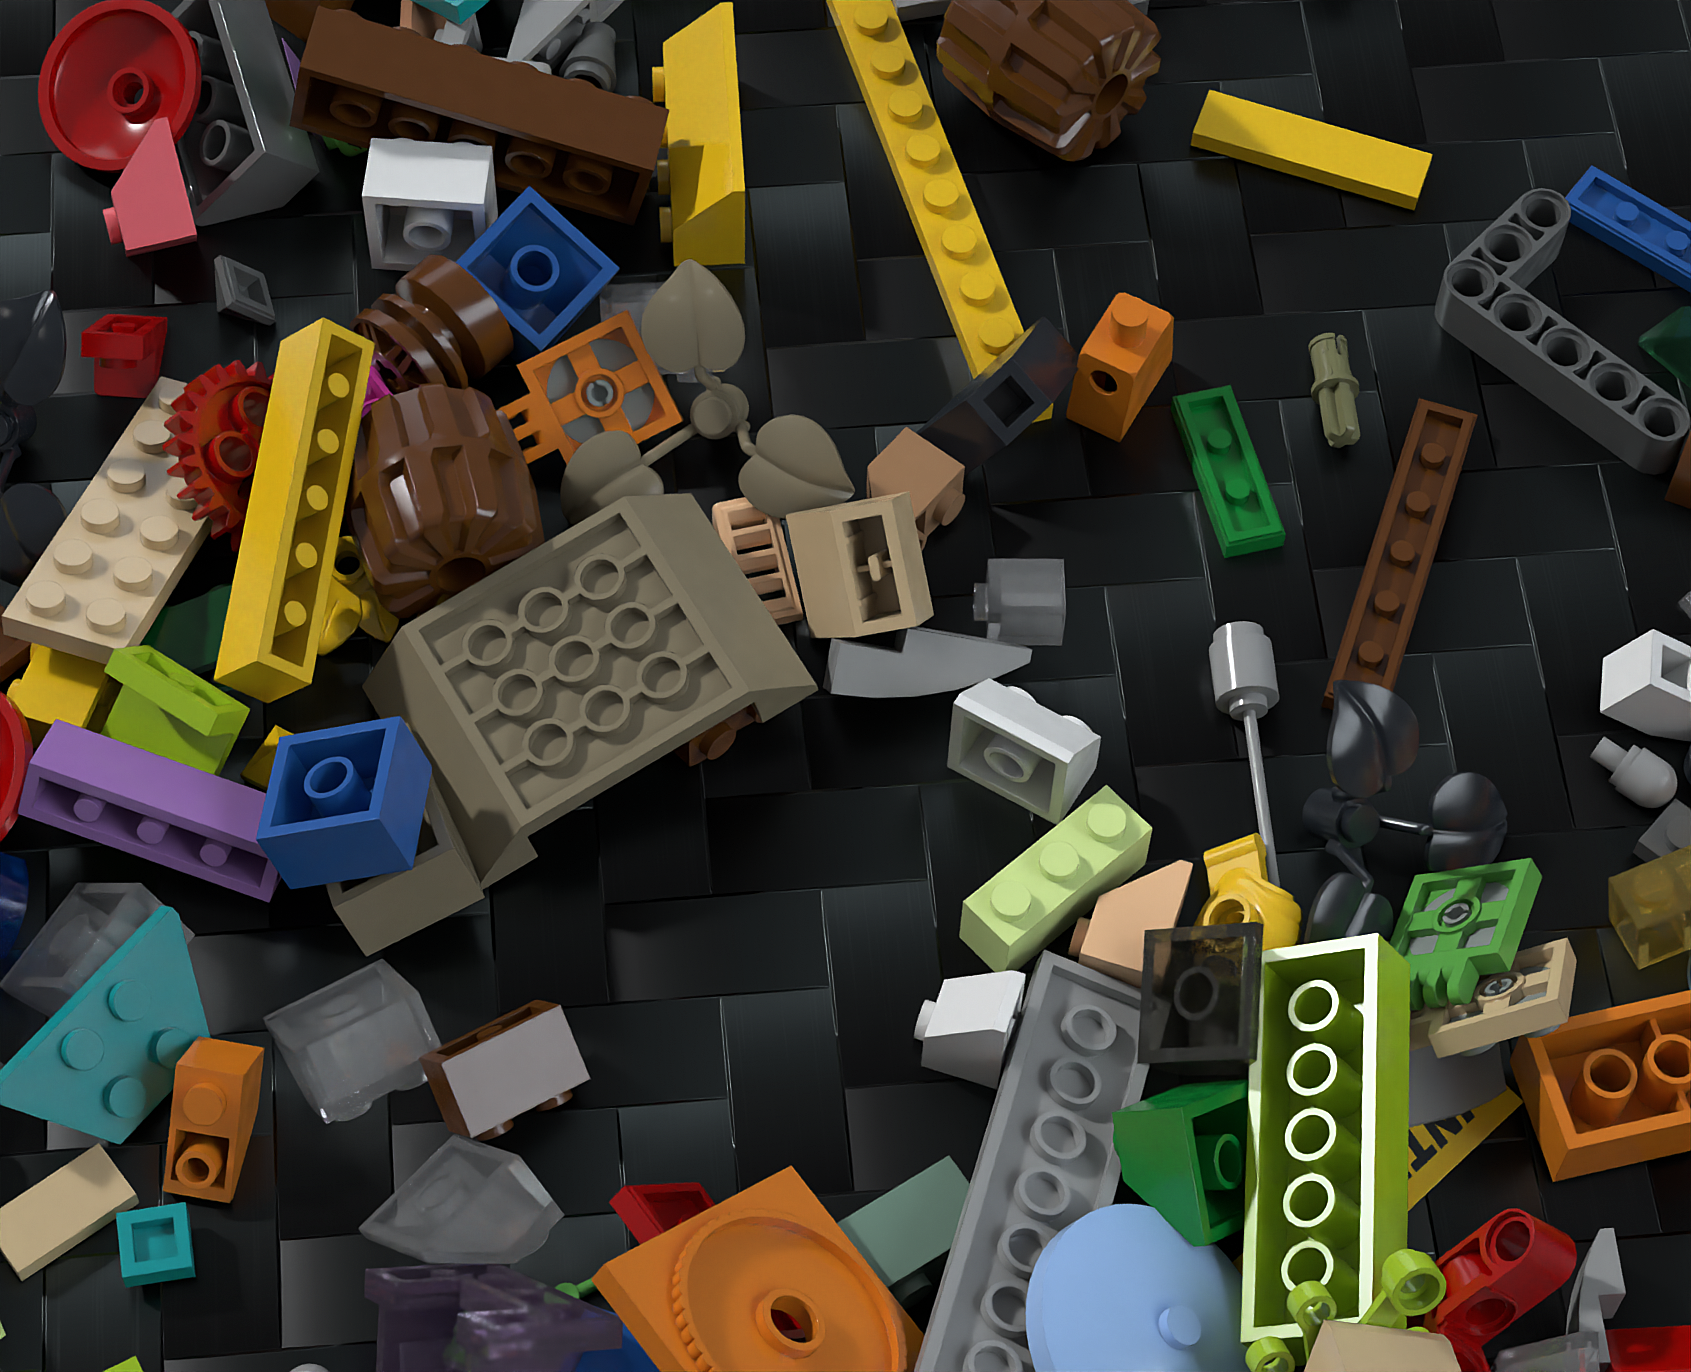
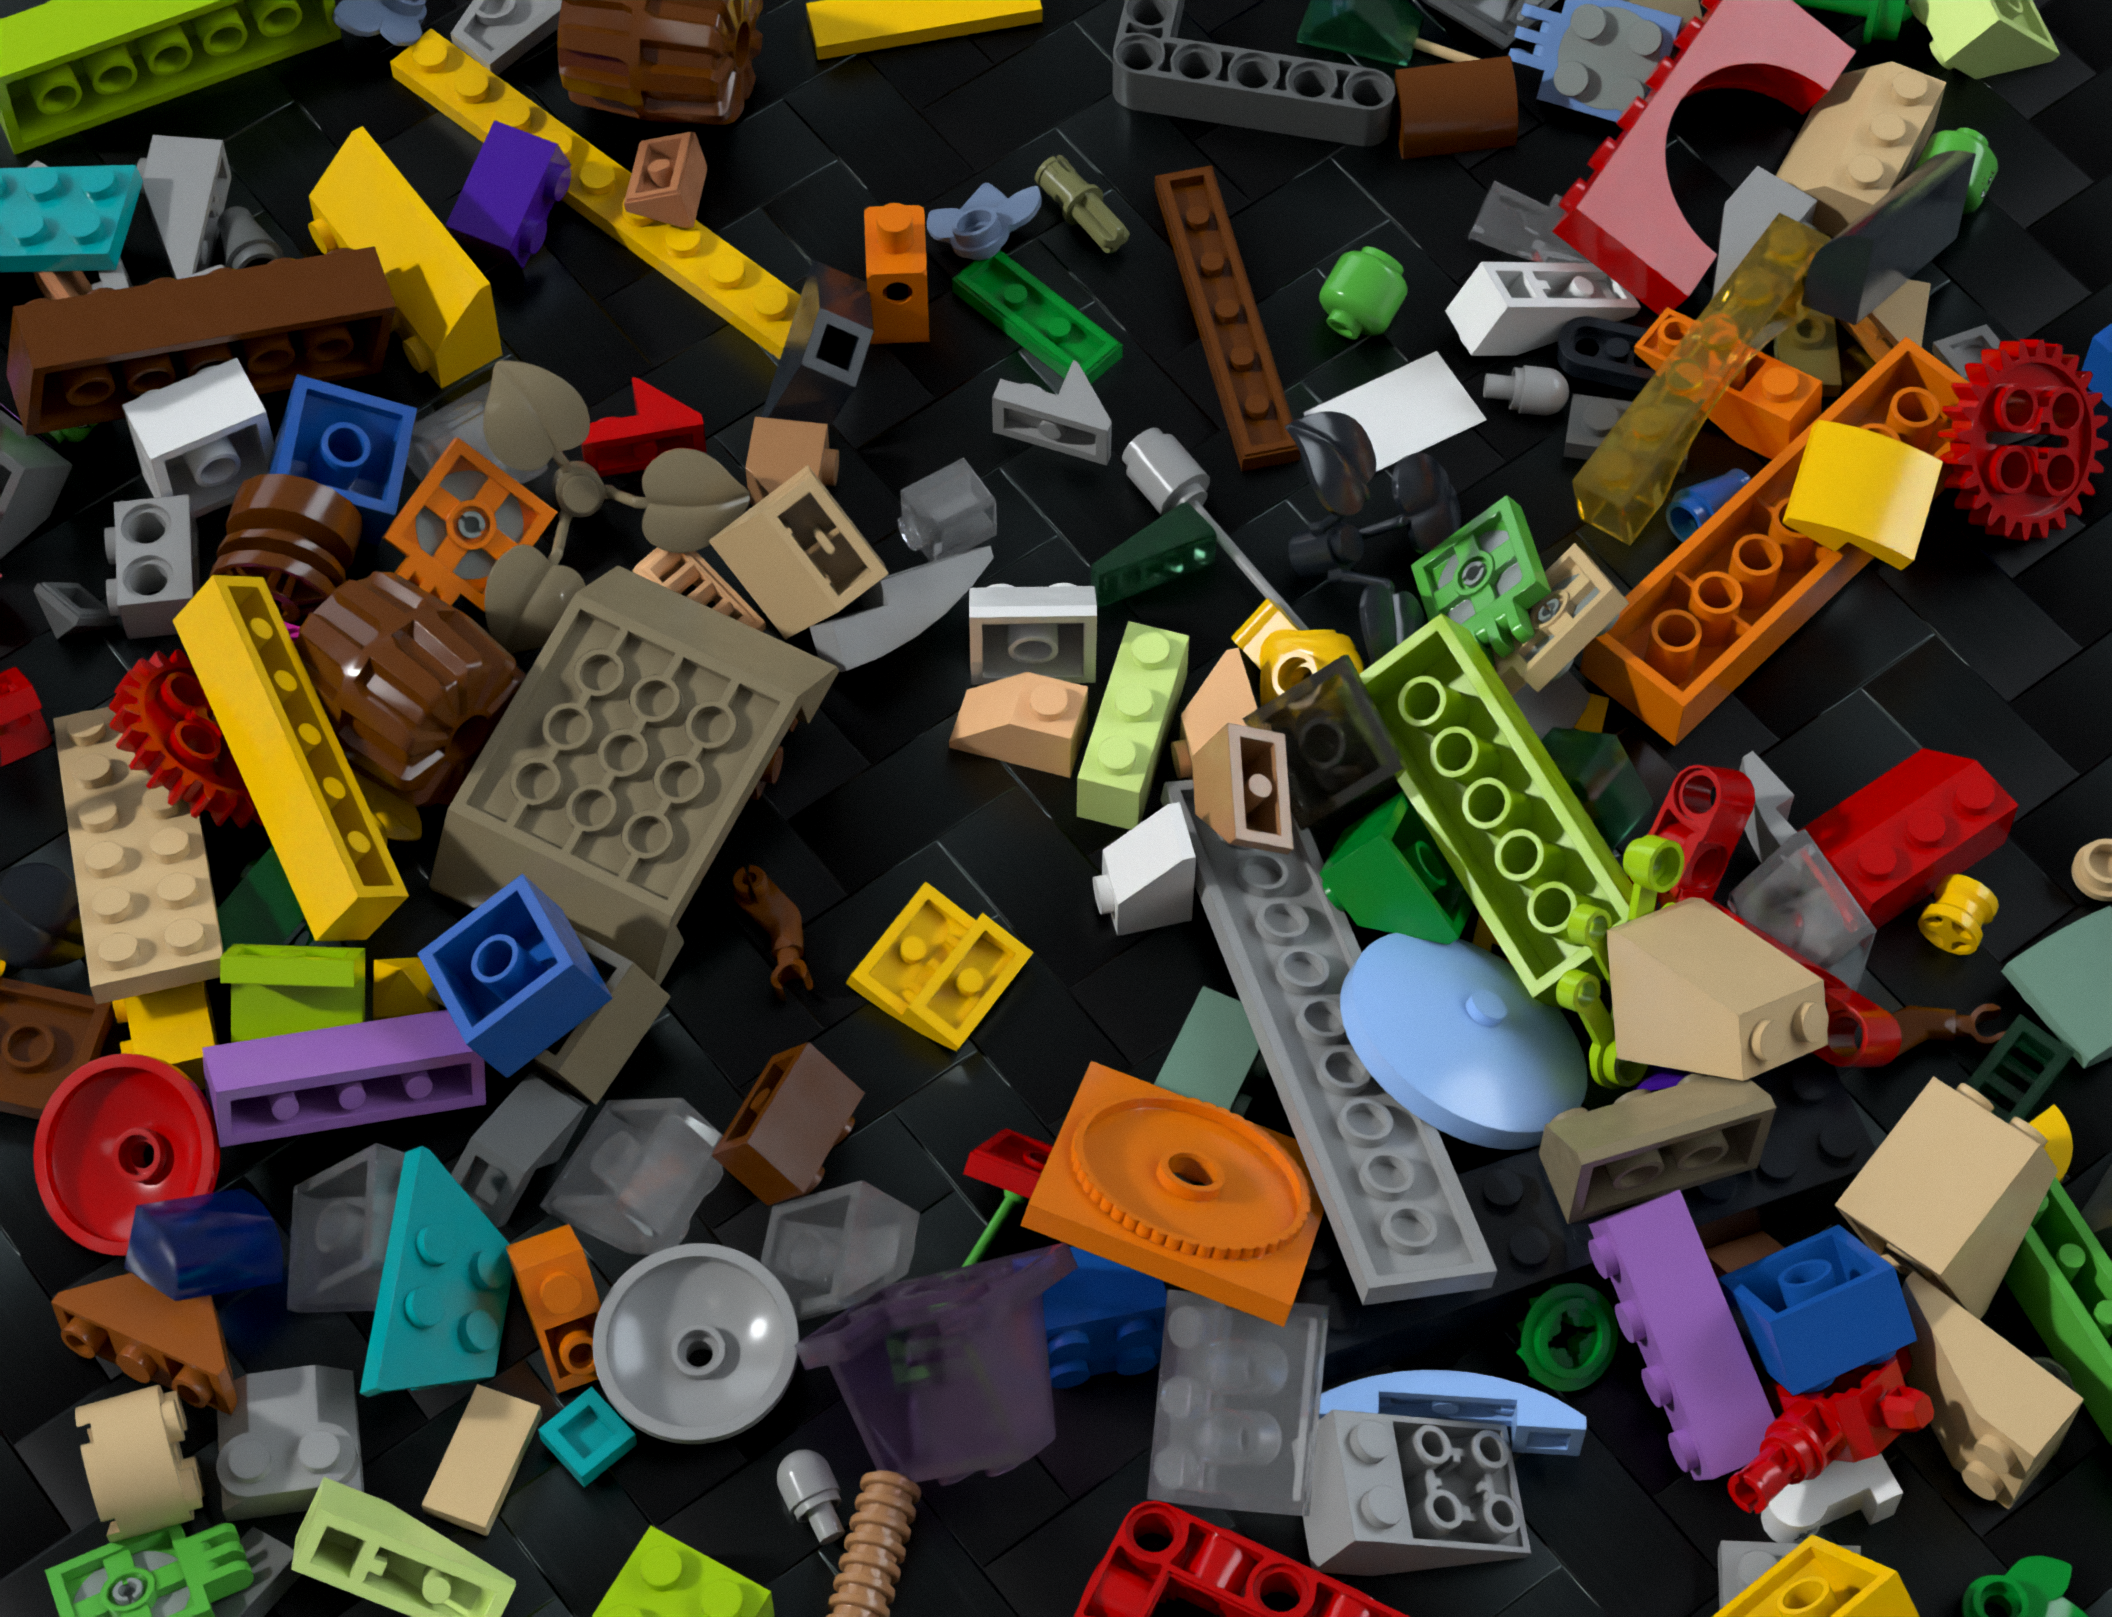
camera: 30 degrees left, 0 degrees up
none -> light grey brick [104,494,201,639]
none -> dark purple brick [445,120,571,269]
none -> dark grey slope [451,1070,588,1228]
none -> red slope [581,377,707,477]
none -> light grey dish [593,1243,799,1444]
none -> nougat slope [624,131,707,228]
none -> reddish brown arm [732,865,813,1001]
none -> yellow slope [846,881,1034,1052]
none -> sand blue plate [927,183,1042,260]
none -> light nougat slope [949,672,1088,778]
none -> light grey slope [992,360,1112,466]
none -> clear green slope [1091,501,1217,608]
none -> medium nougat slope [1192,723,1294,855]
none -> white sticker [1303,351,1487,472]
none -> bright green head [1319,246,1408,339]
none -> clear green slope [1541,727,1654,850]

